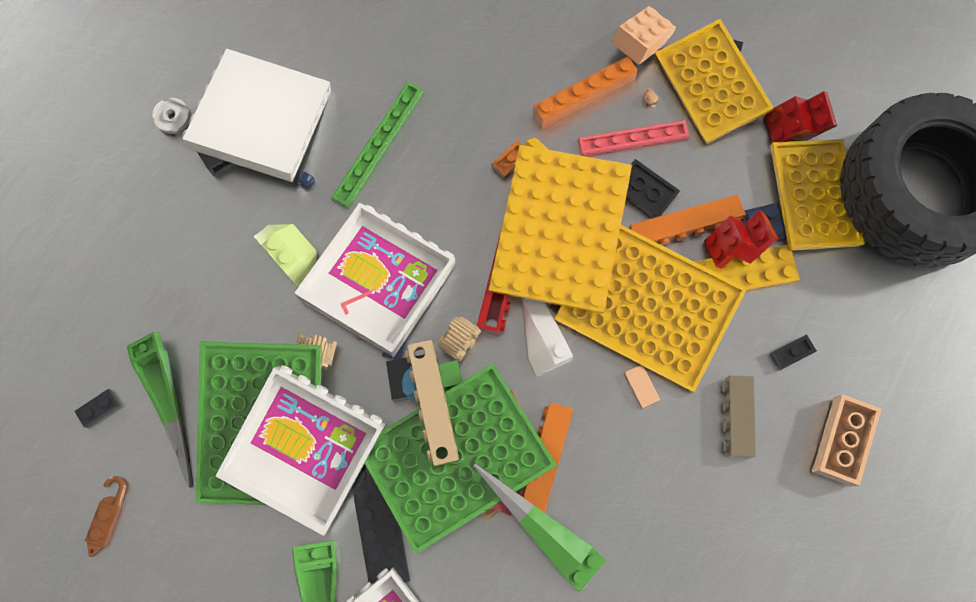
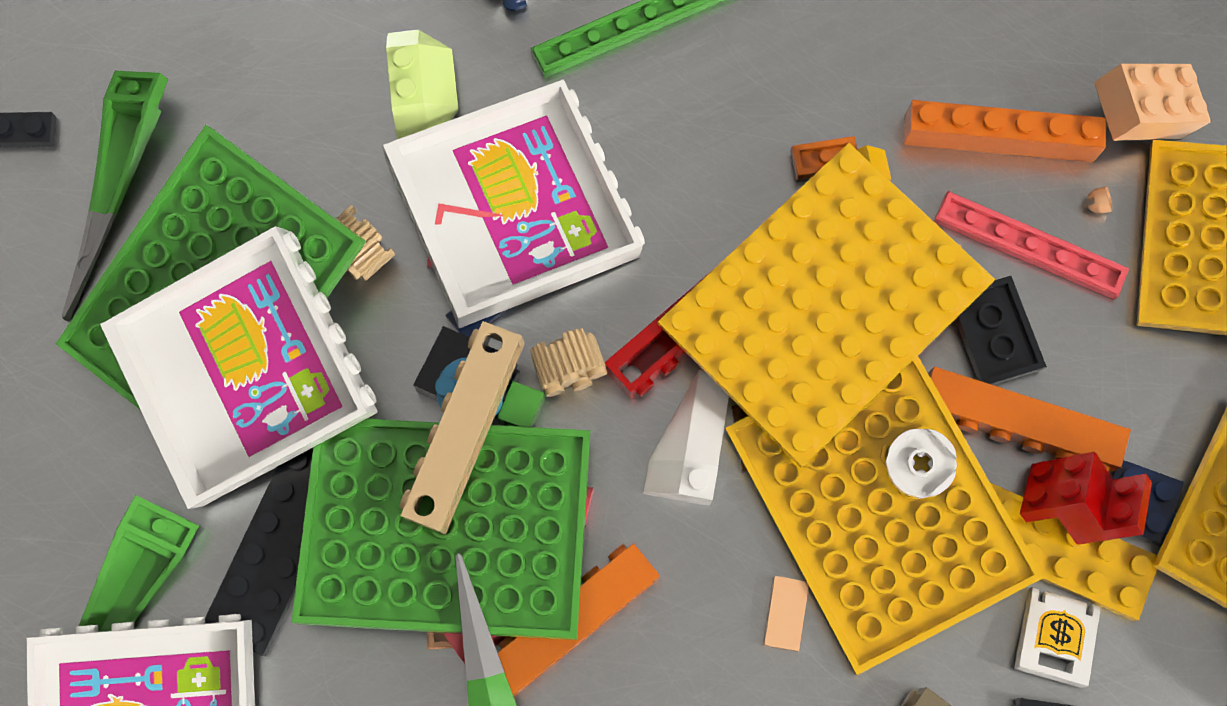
camera: 30 degrees right, 0 degrees up
none -> white plate [885,429,957,499]
none -> white container [1014,587,1100,688]

